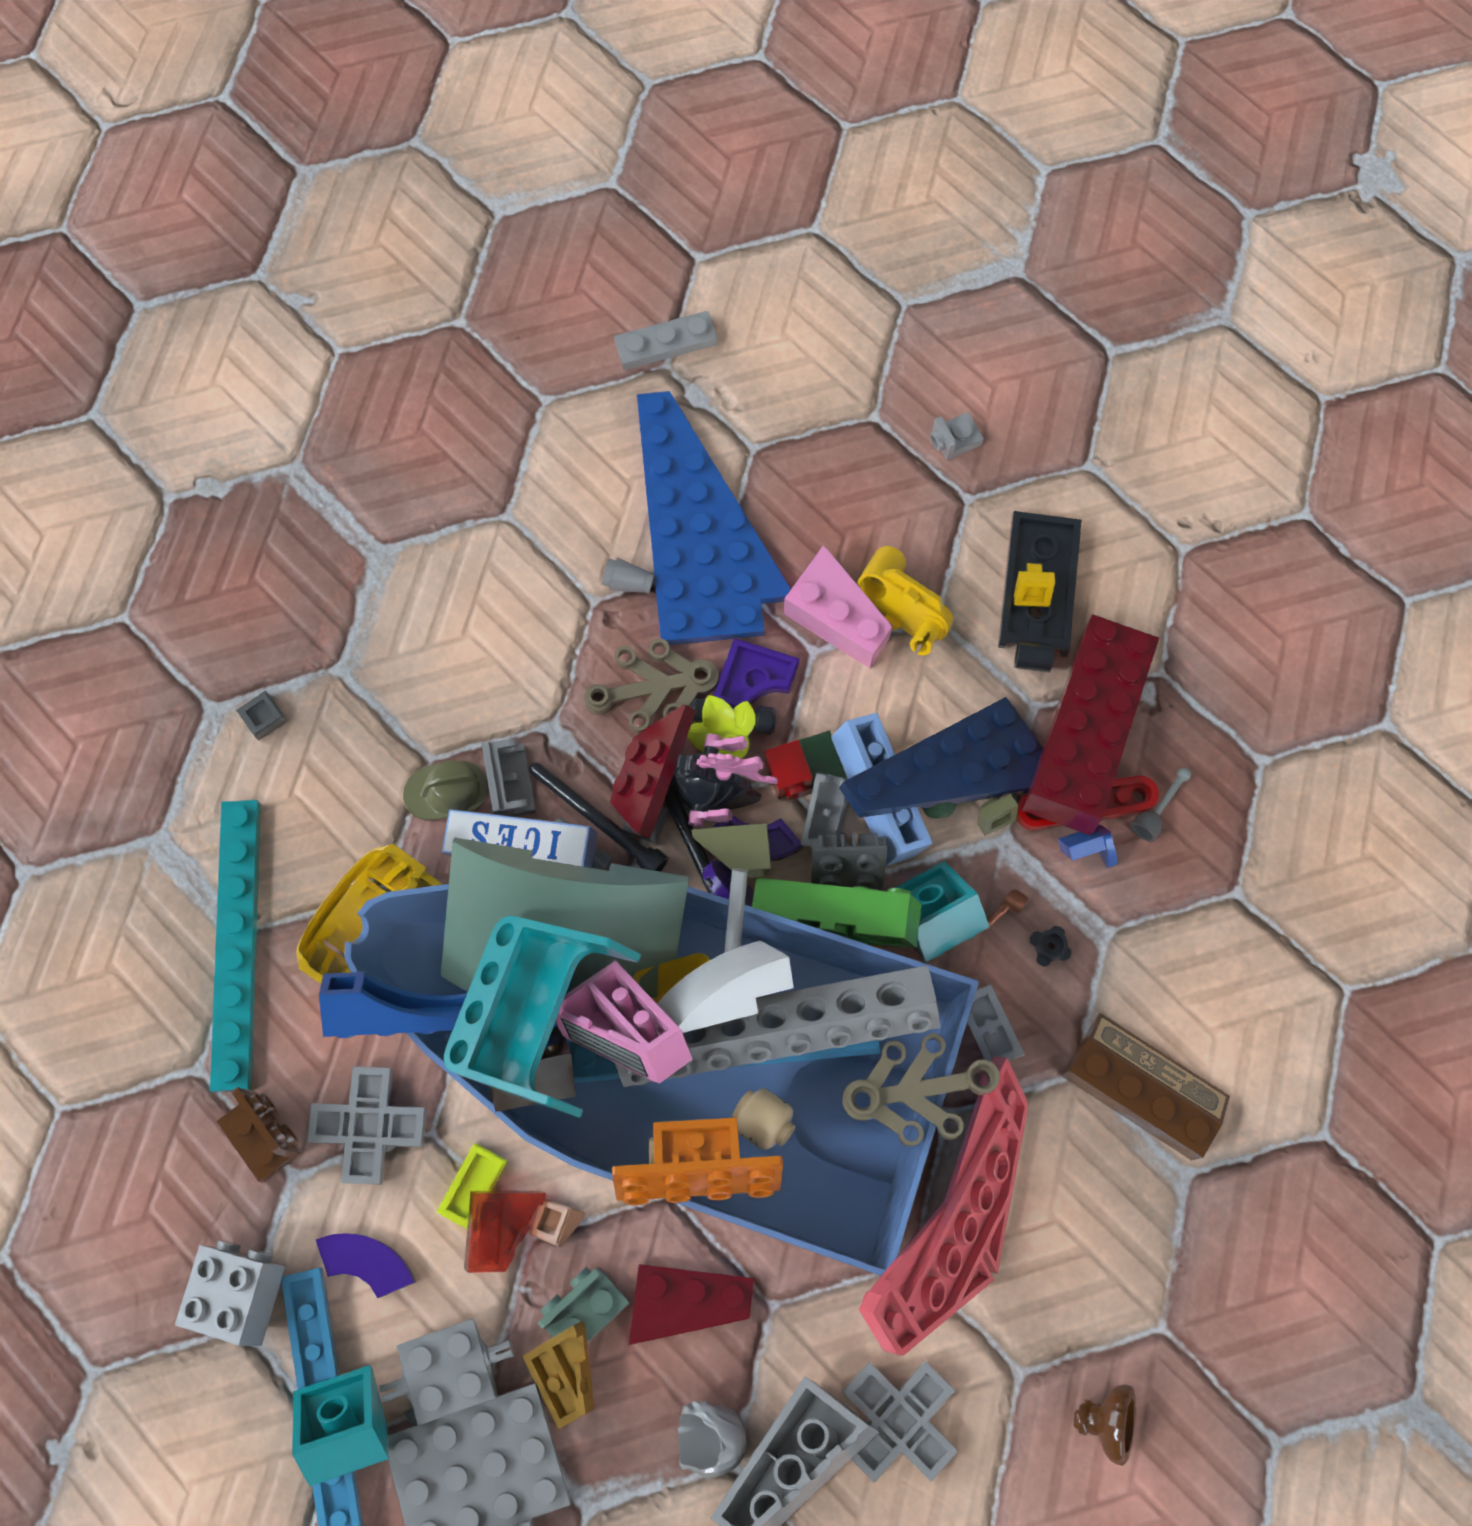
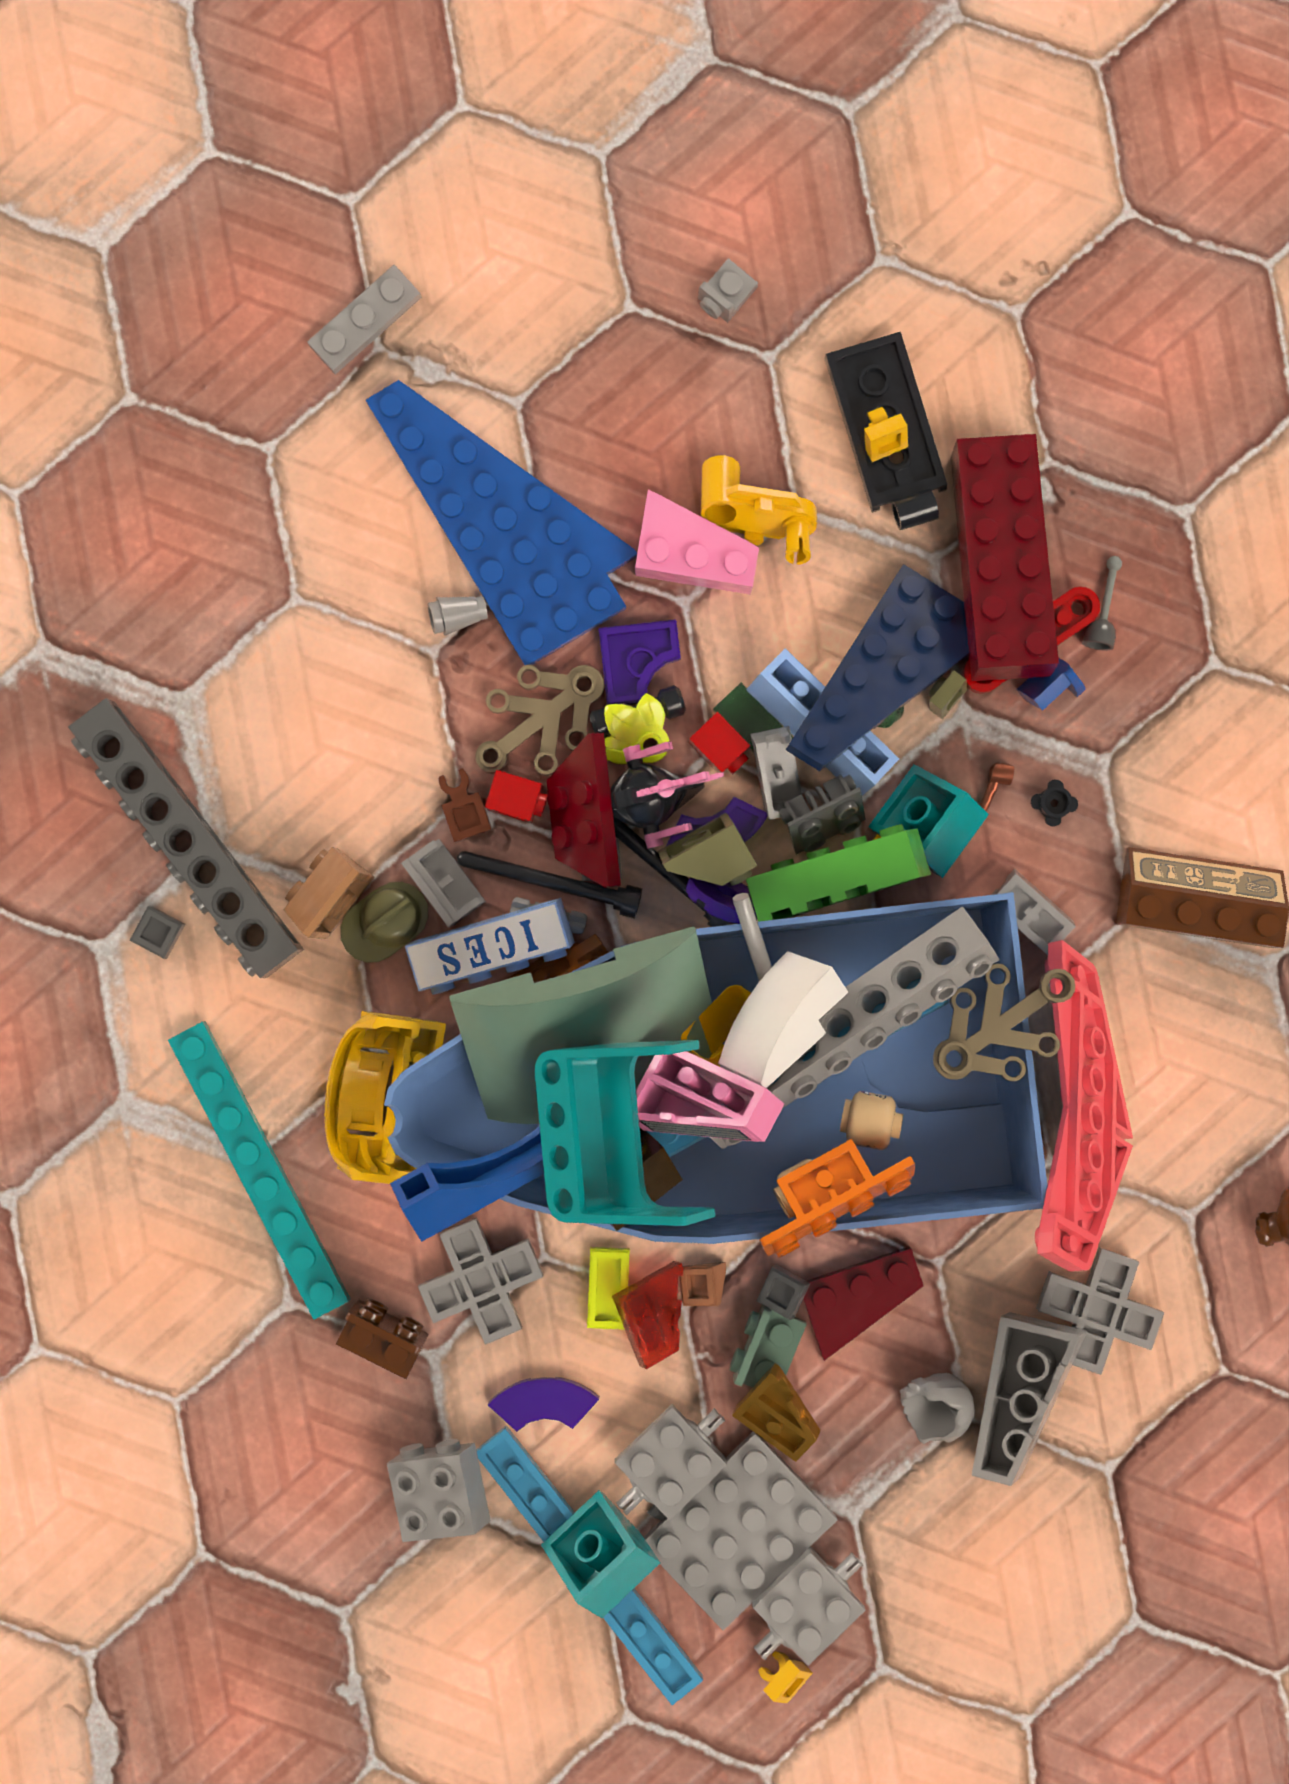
camera: 25 degrees left, 15 degrees up
none -> dark grey brick [68,698,304,979]
none -> medium nougat slope [283,847,375,939]
none -> copper plate [439,768,492,843]
none -> red brick [485,770,548,824]
none -> dark grey tile [756,1264,810,1320]

